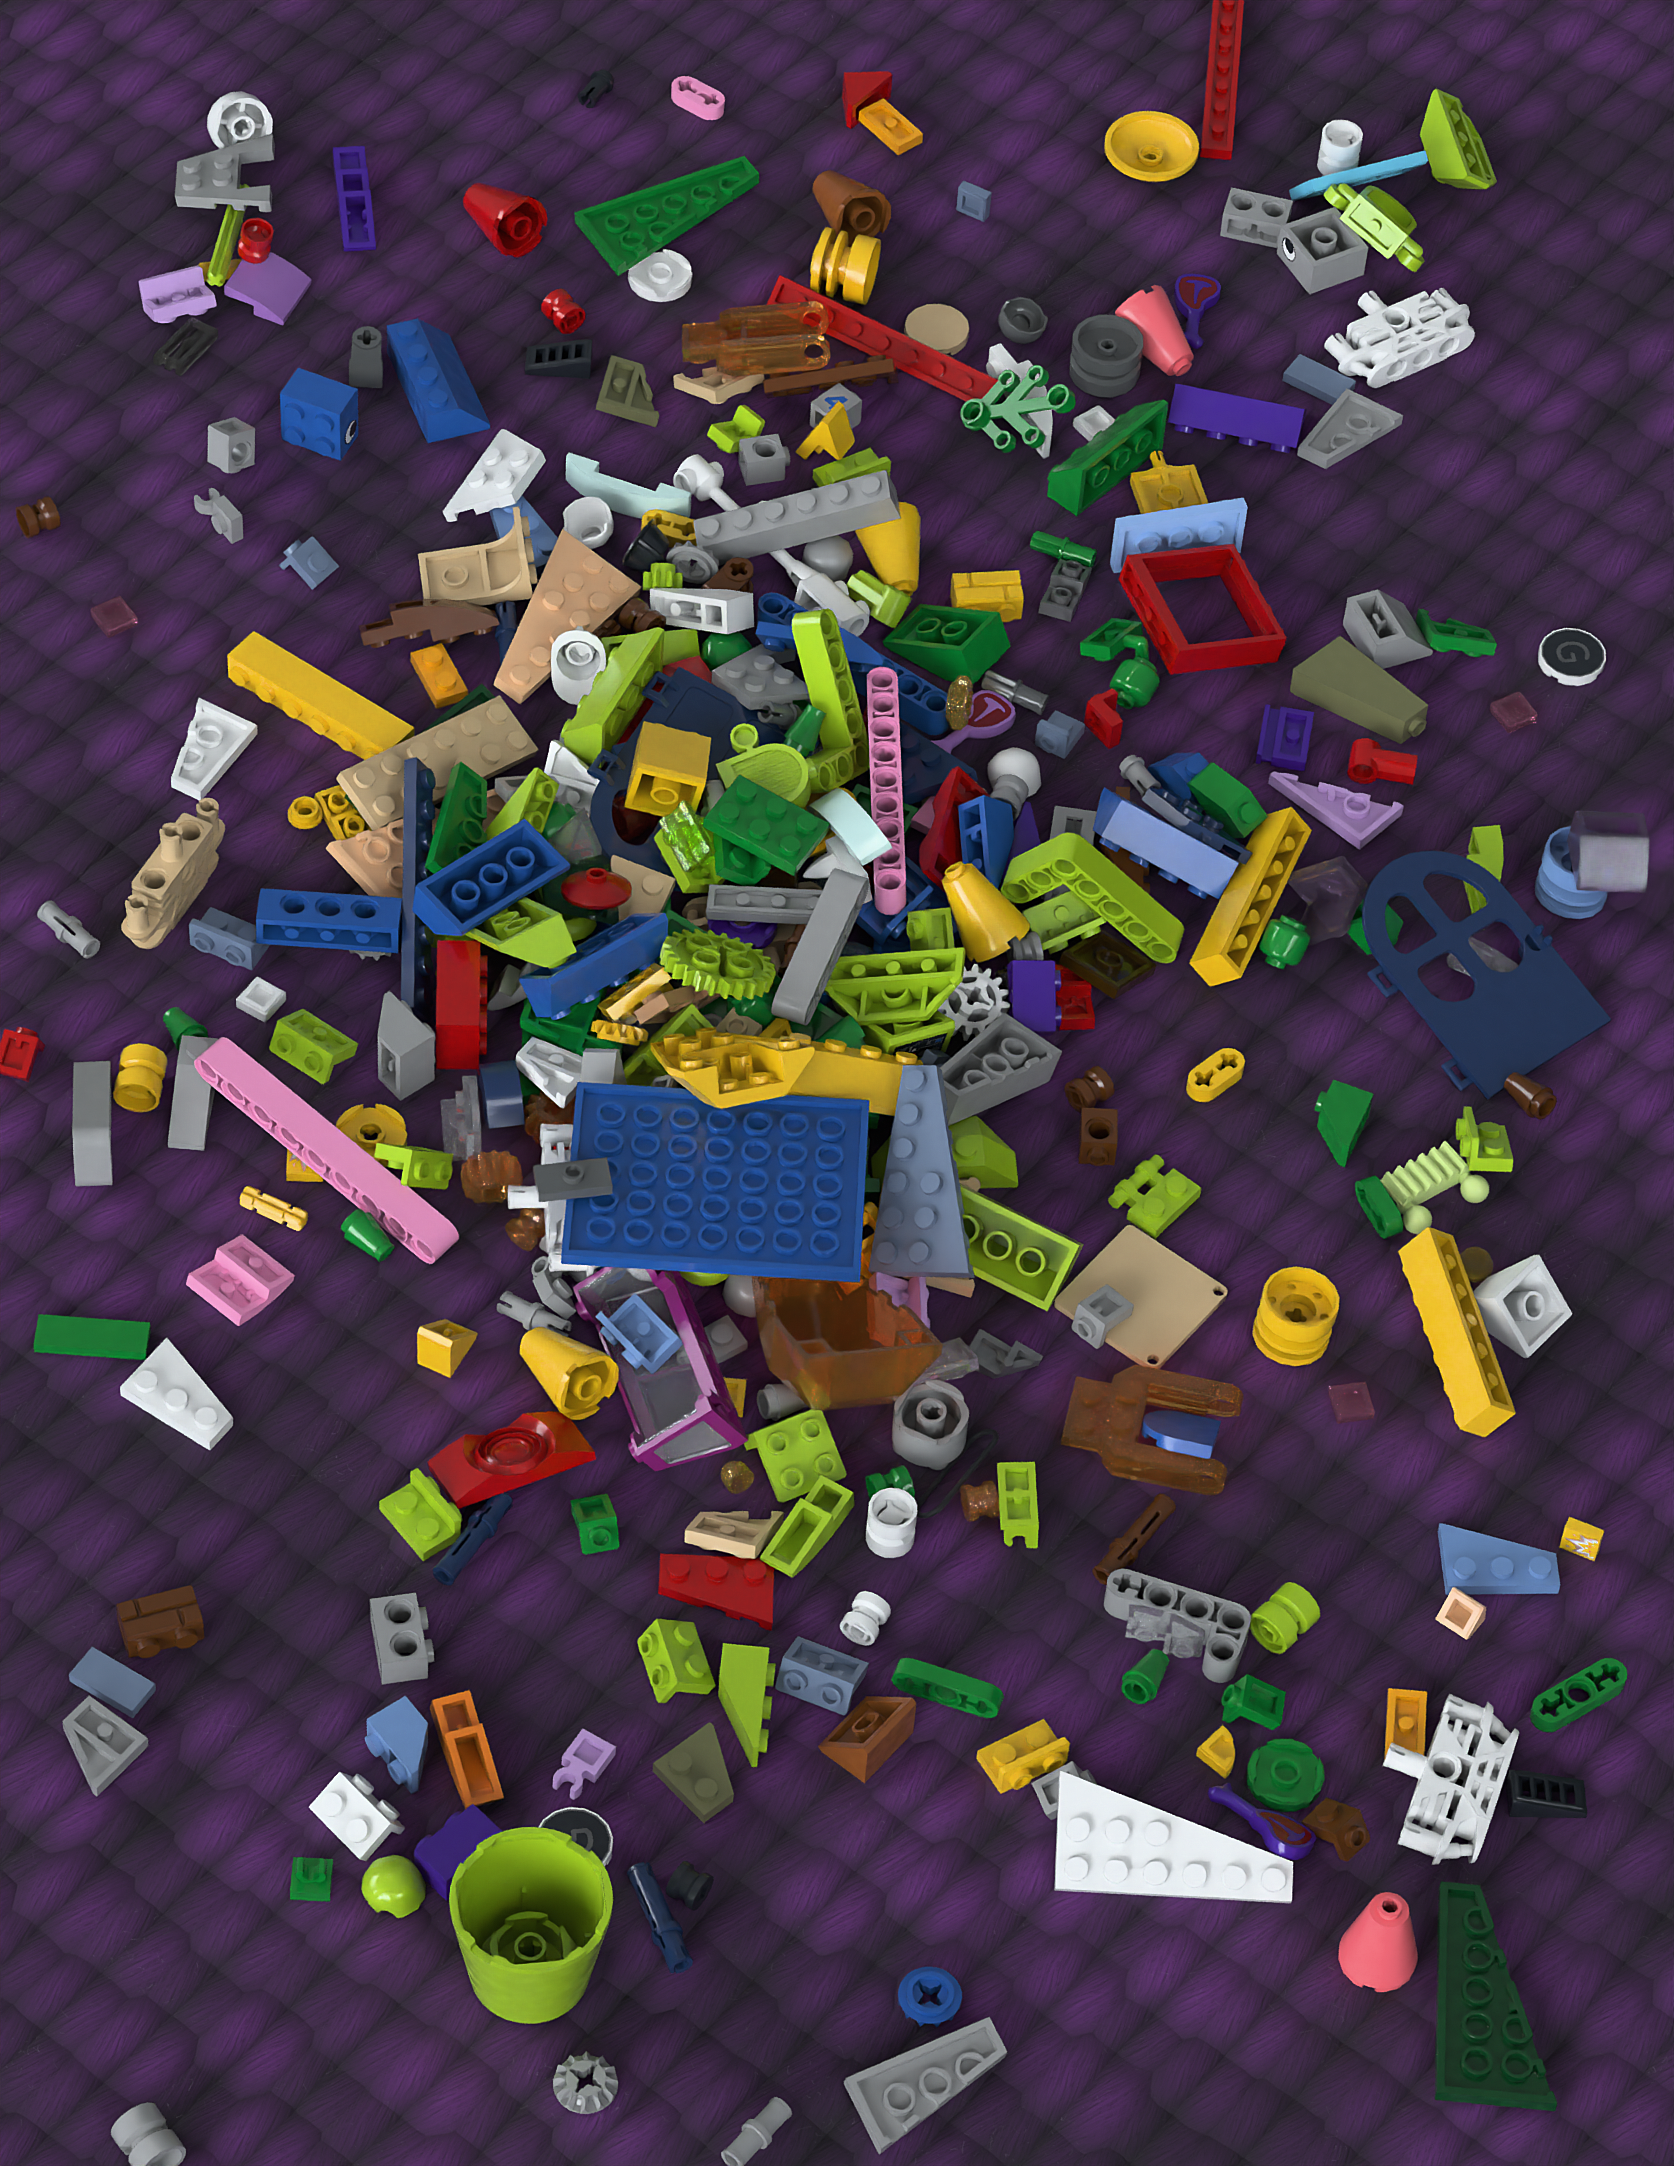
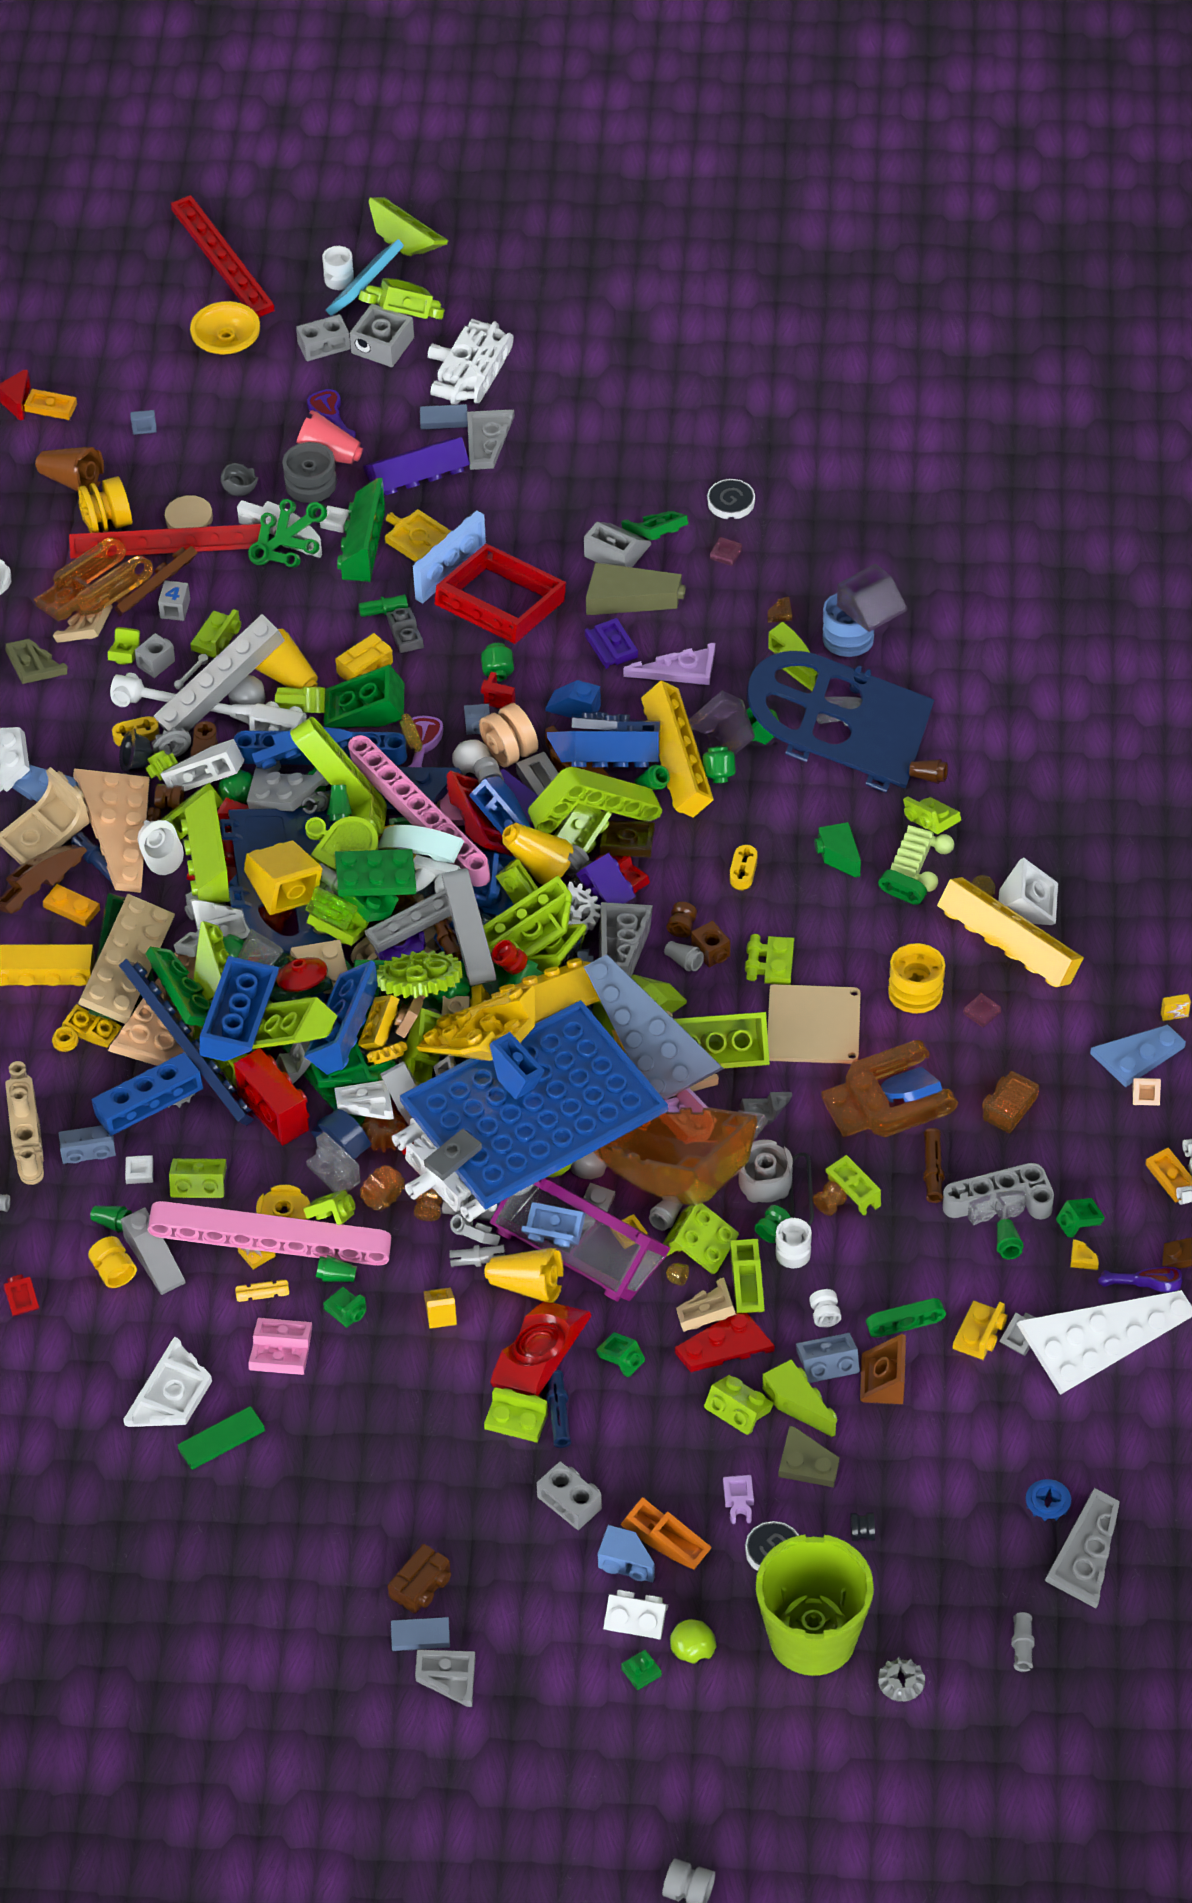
camera: 30 degrees left, 0 degrees up
light grey beam [72,1061,113,1186] -> none
white wing [120,1338,233,1450] -> none
light grey slope [378,991,436,1101] -> none
dark purple brick [414,1804,503,1901] -> none
white hair [563,496,614,549] -> none
light aqua slope [566,452,691,519] -> none
dark blue pin [627,1862,693,1974] -> none
yellow slope [795,400,855,460] -> none
dark grey axle [981,670,1049,715] -> none
light grey bracket [1072,1284,1134,1349] -> none
green plate [1080,618,1149,661] -> none
light grey pin [1119,755,1161,797] -> none
green slope [1187,763,1268,838] -> none
green tile [1246,1739,1325,1812] -> none
lime wheel [1249,1582,1321,1654] -> none
red piece [1347,738,1418,785] -> none
none -> white wing [124,1337,212,1427]
none -> green bracket [323,1287,366,1328]
none -> light nougat wheel [479,703,538,767]
none -> blue slope [489,1032,545,1100]
none -> red wheel [491,940,528,975]
none -> green cone [635,765,670,790]
none -> light grey cone [664,941,704,971]
none -> clear orange tile [767,597,792,623]
none -> clear orange brick [982,1070,1039,1134]

